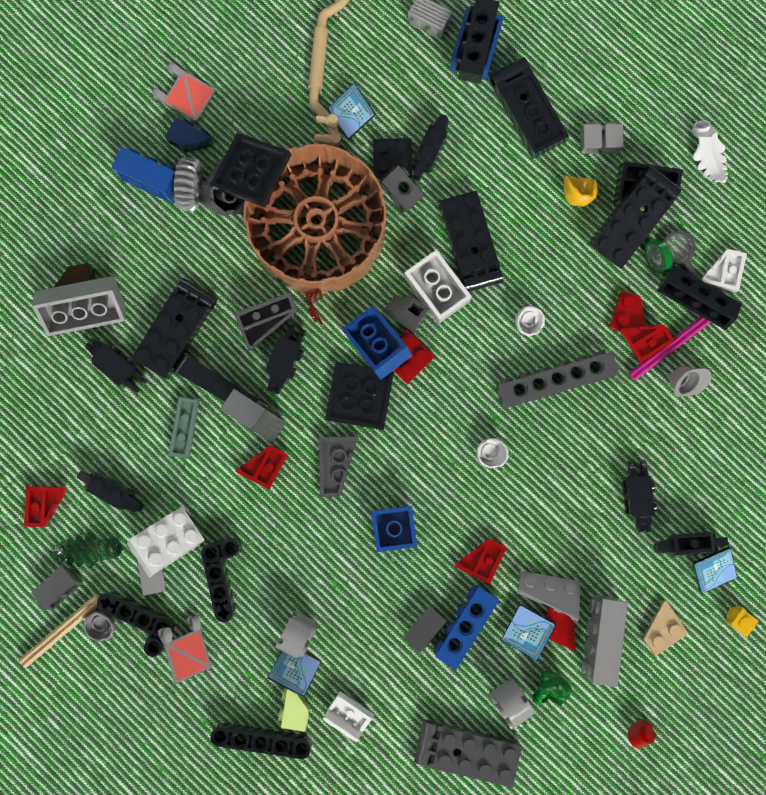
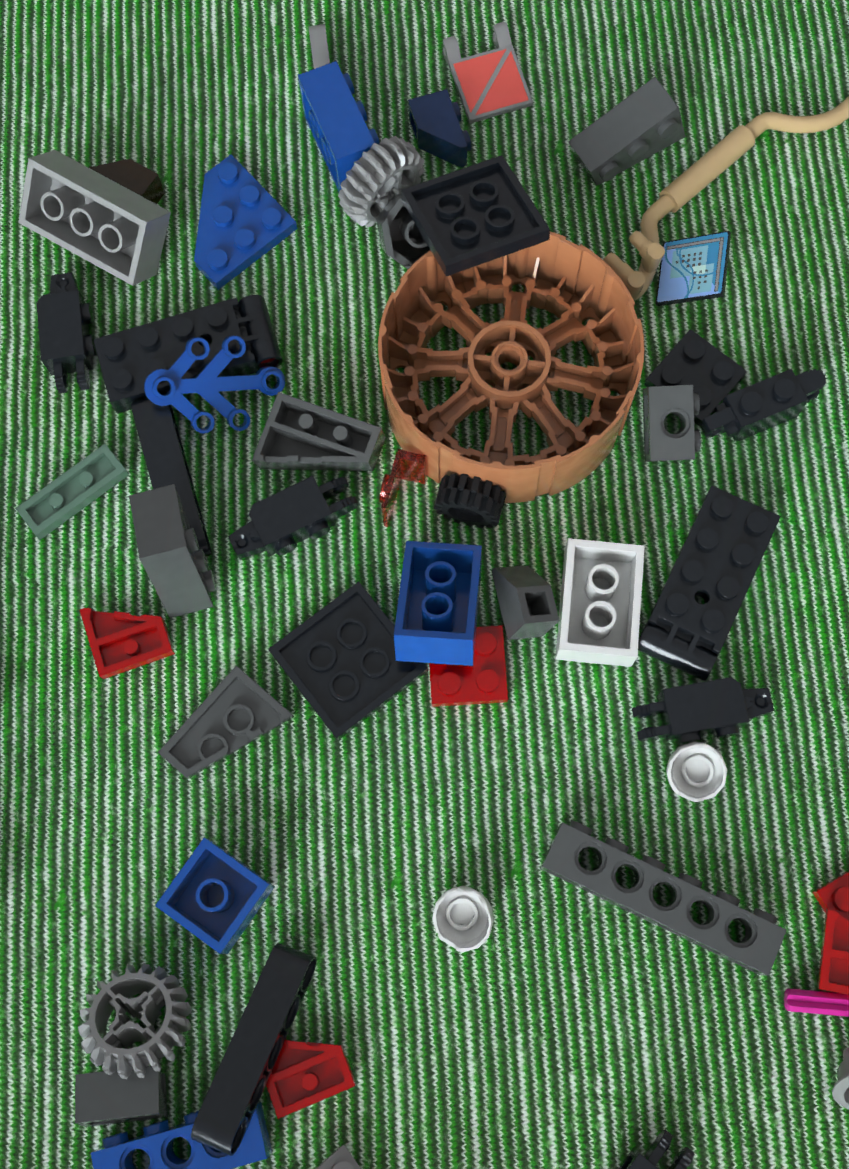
camera: 45 degrees right, 10 degrees down
none -> light grey gear [78,963,192,1080]
none -> blue plant [144,335,285,434]
none -> black beam [191,943,317,1156]
none -> blue plate [194,154,298,290]
none -> light grey beam [308,24,330,69]
none -> black tyre [434,474,506,528]
none -> dark grey wedge [568,77,686,186]
none -> black hinge [632,677,774,745]

